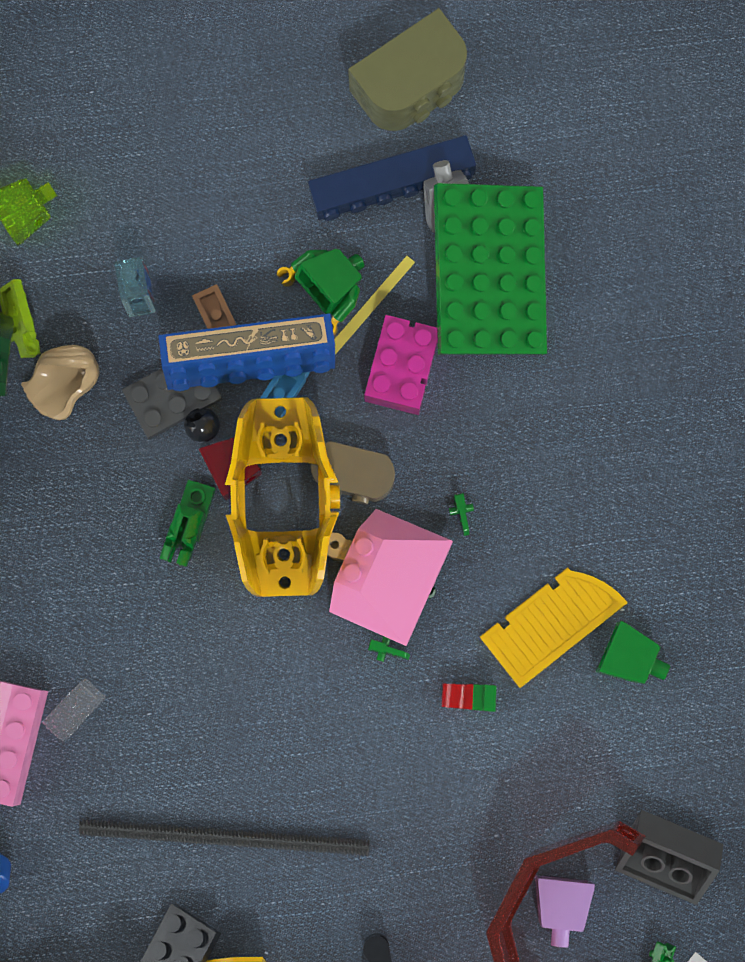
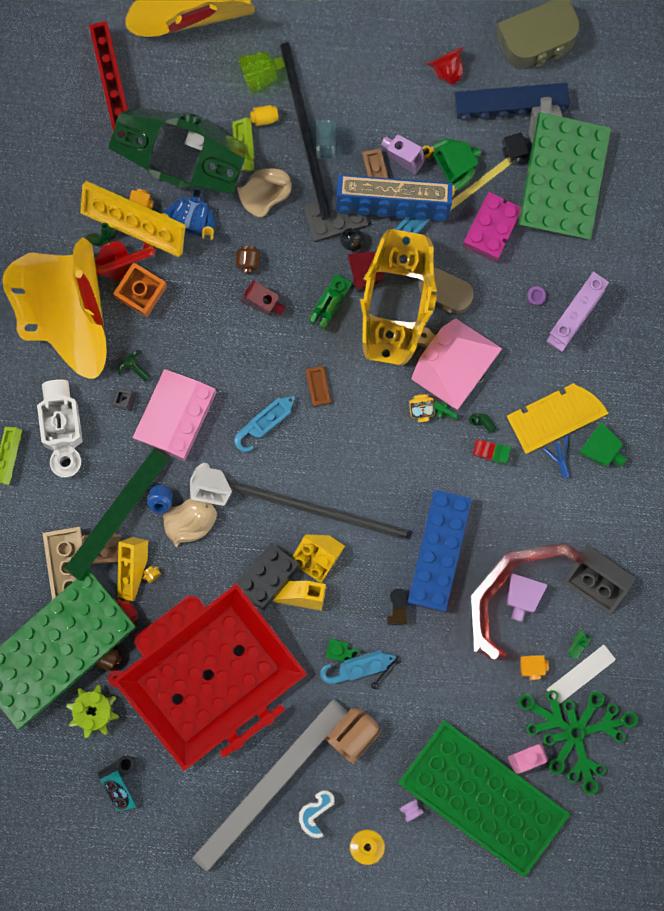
camera: 10 degrees right, 0 degrees up
clear slope [42,678,106,743] -> none
green piece [449,493,474,536] -> none
none -> tan piece [163,499,217,548]
none -> white torso [190,463,232,506]
none -> dark azure plate [234,396,295,452]
none -> reddish brown head [236,246,260,274]
none -> dark red torso [240,280,286,316]
none -> yellow brick [250,105,278,126]
none -> black axle [280,42,331,220]
none -> yellow slope [292,534,345,583]
none -> dark orange tile [305,366,331,407]
none -> lavender torso [381,135,426,175]
none -> blue brick [407,490,472,613]
none -> head [409,394,435,422]
none -> red piece [425,46,464,85]
none -> dark green arm [469,413,497,433]
none -> black brick [502,132,528,164]
none -> medium lavender tile [527,286,546,306]
none -> blue plant [543,435,570,479]
none -> lavender fence [546,271,609,353]

